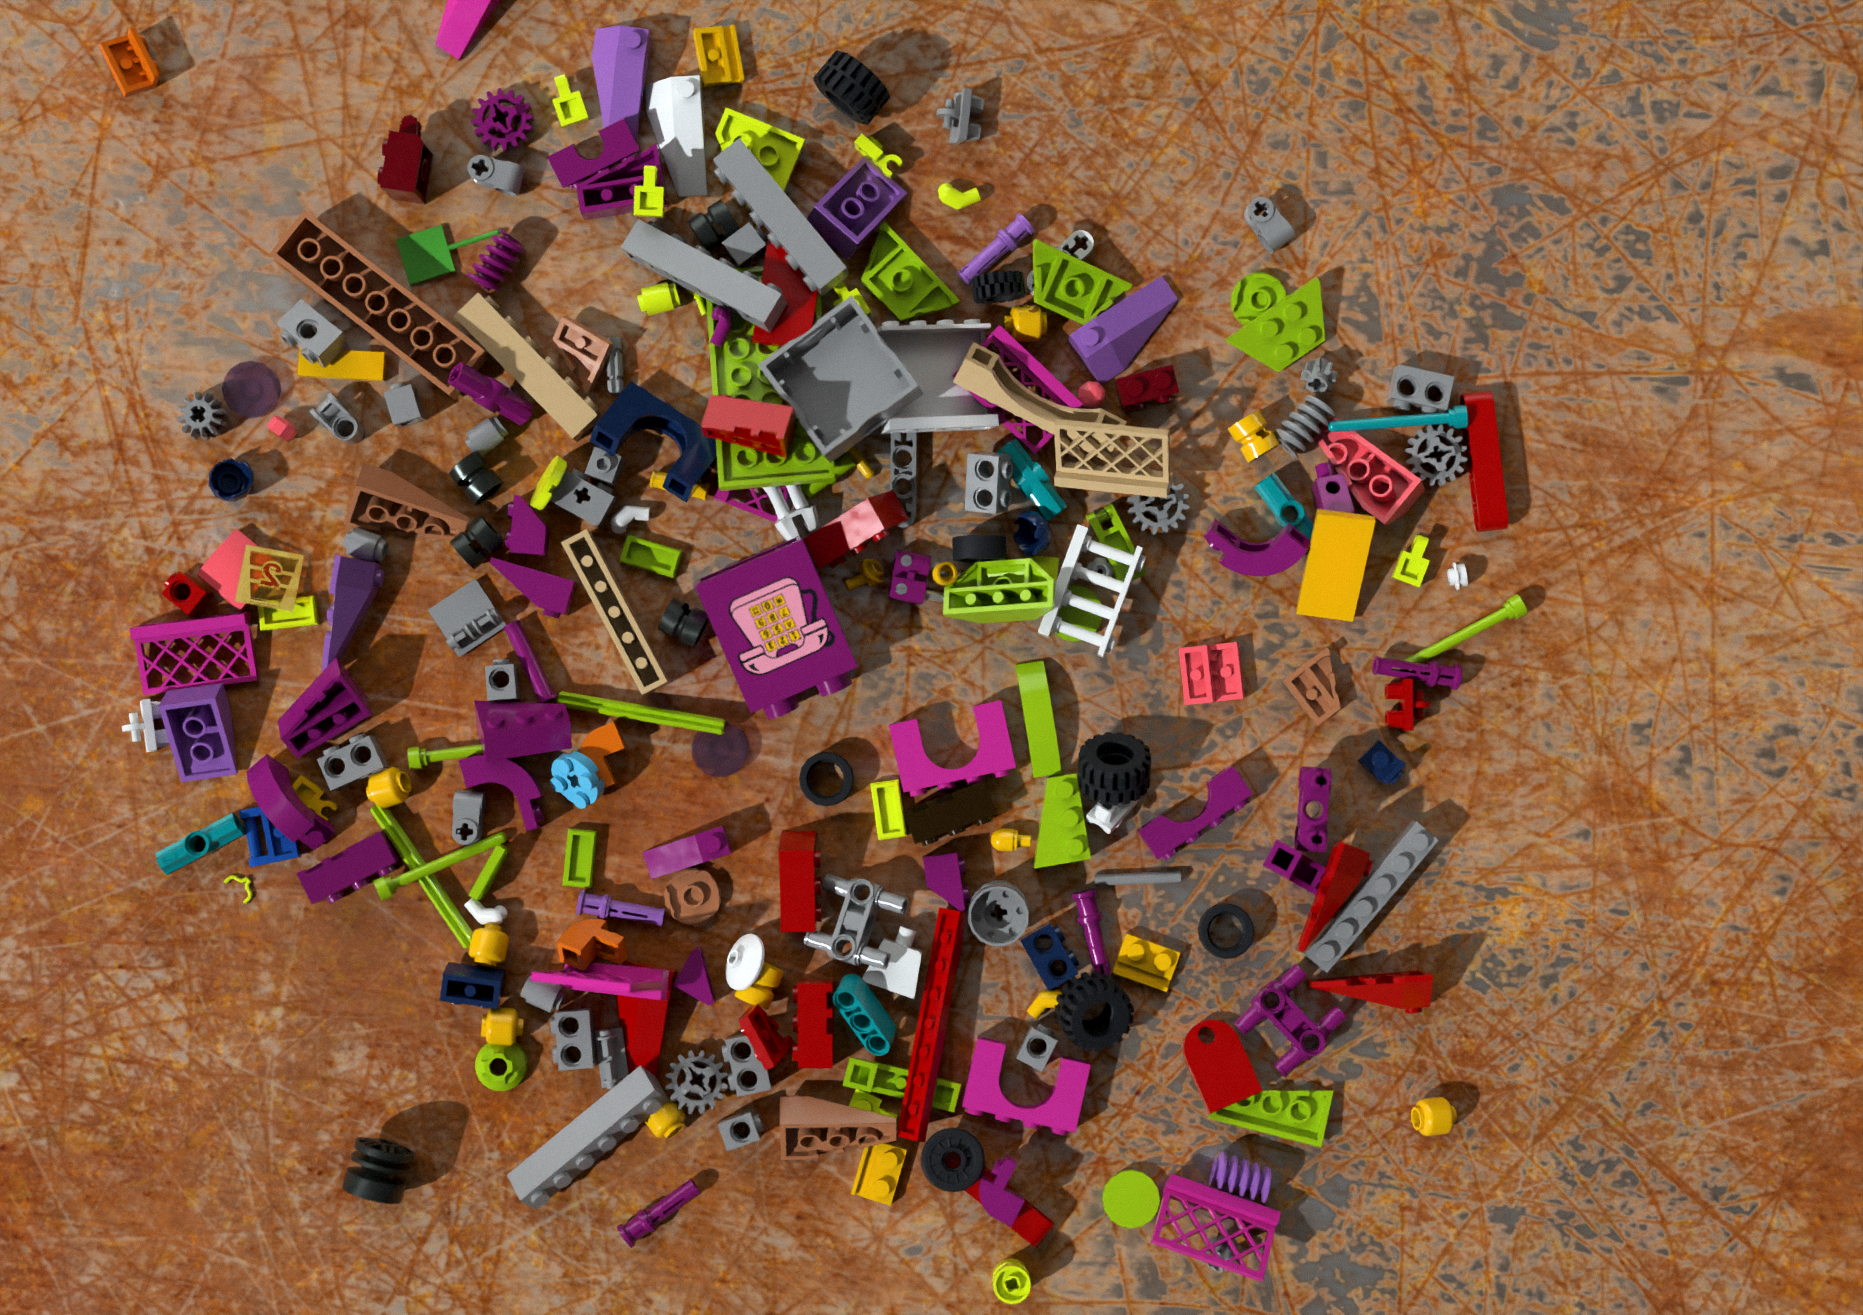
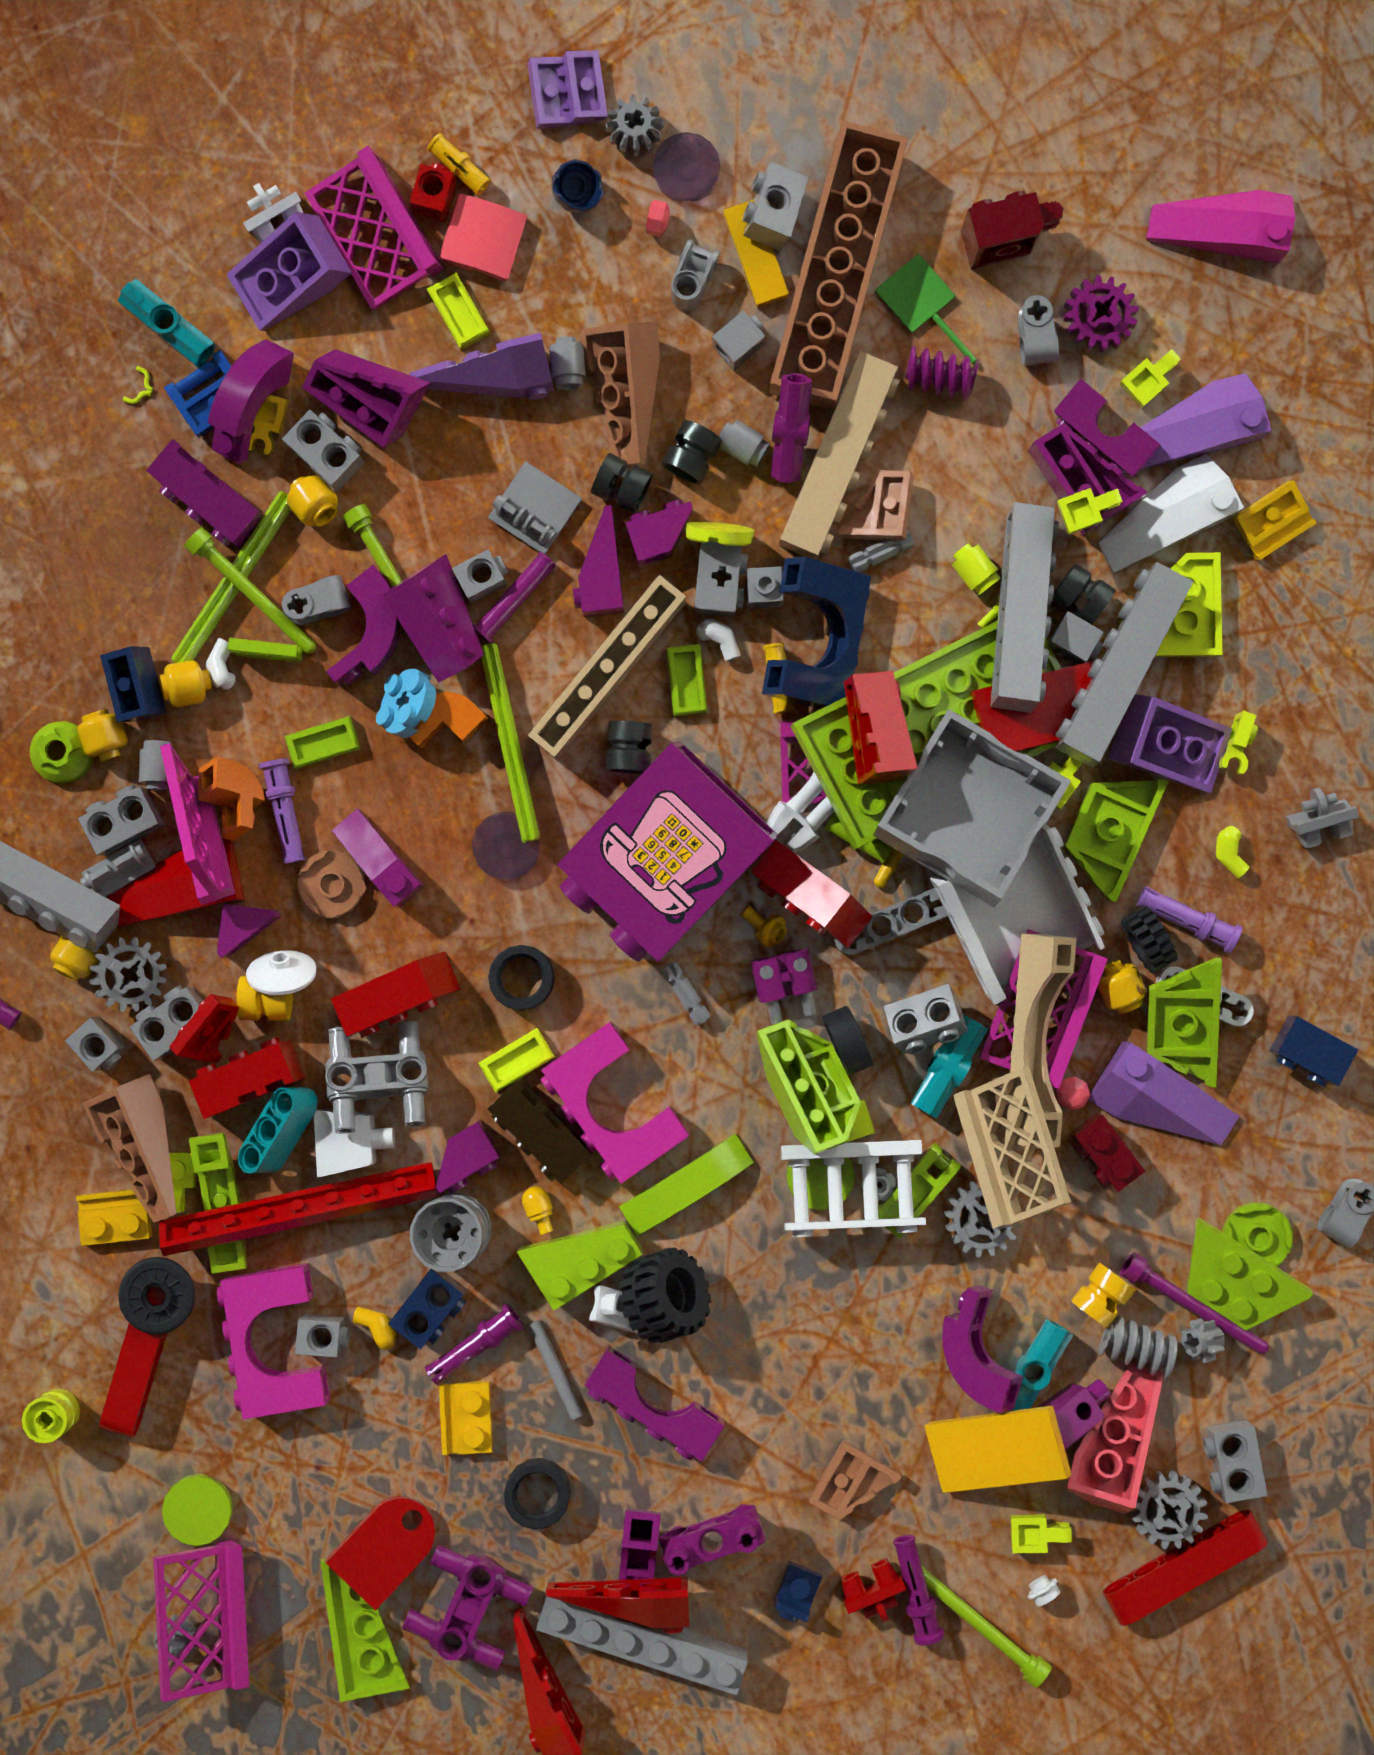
camera: 75 degrees right, 0 degrees up
clear yellow tile [235,545,304,612] -> none
magenta arm [710,305,732,348] -> none
black tyre [813,50,890,125] -> none
yellow hinge [932,562,957,586] -> none
magenta brick [979,1154,1025,1227] -> none
dark blue hair [1013,510,1052,557] -> none
black tyre [1055,971,1134,1052] -> none
coral slope [1179,642,1245,705] -> none
medium lavender piece [1208,1151,1272,1203] -> none
teal piece [1328,405,1468,432] -> none
none -> yellow pin [427,133,491,196]
none -> medium lavender slope [527,50,608,129]
none -> light grey axle [662,962,710,1026]
none -> magenta piece [1120,1252,1269,1354]
none -> dark blue brick [1269,1015,1359,1088]

